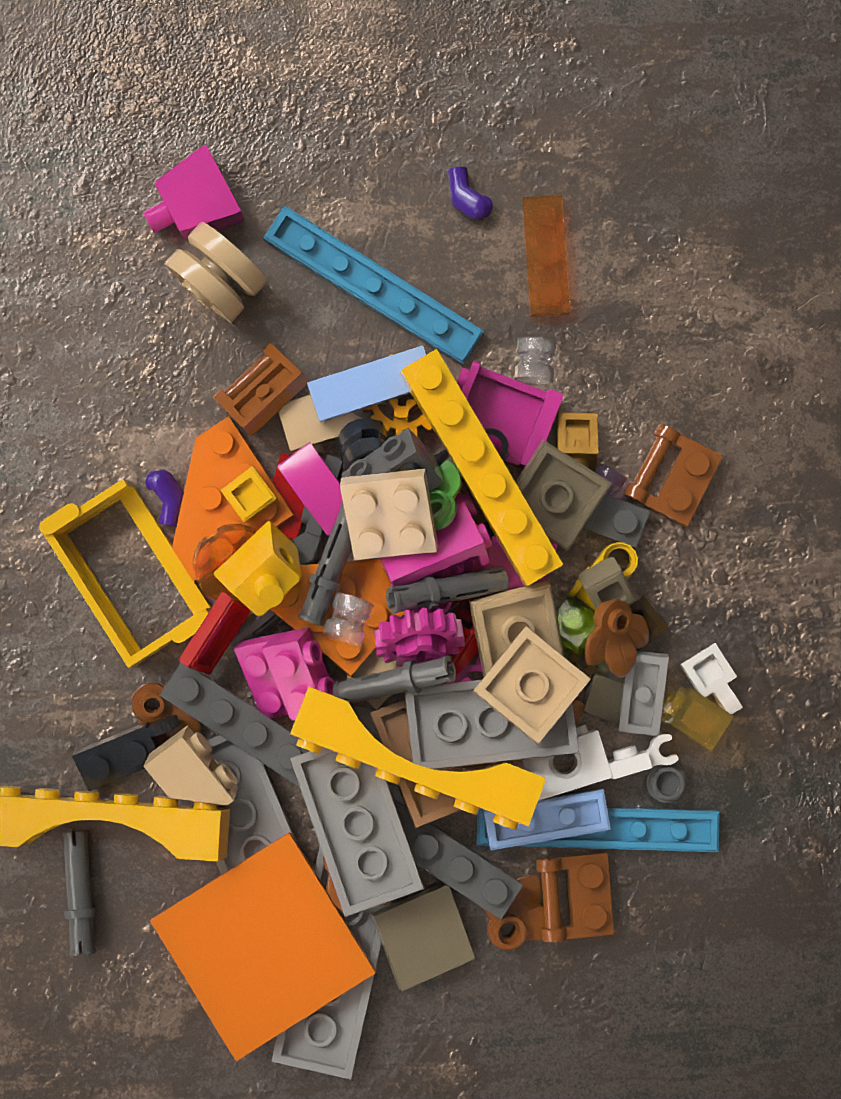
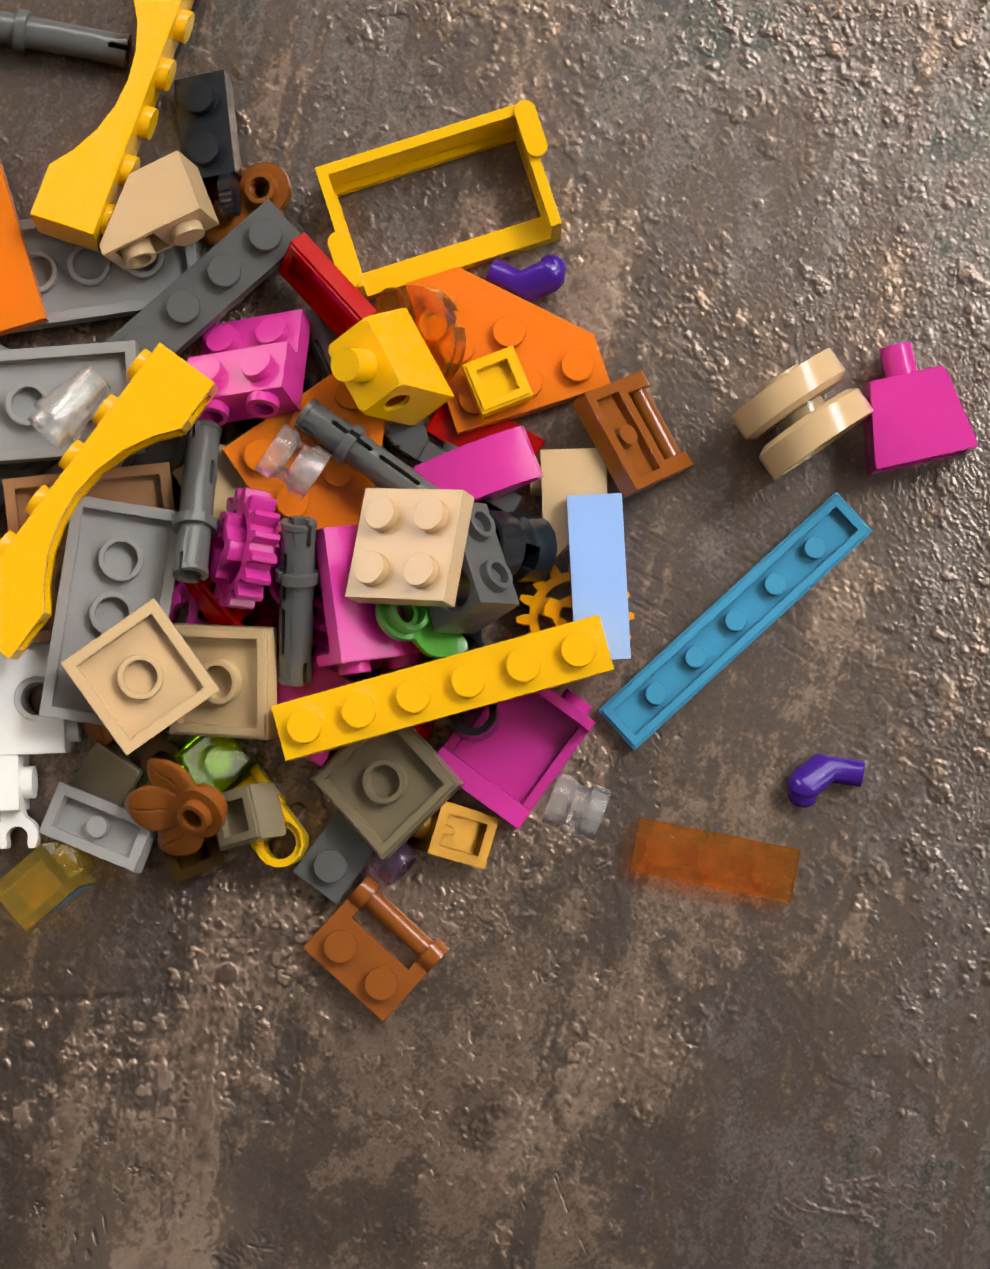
camera: 105 degrees right, 0 degrees up
white plate [680,643,743,716] -> none
none -> clear cone [28,365,111,449]

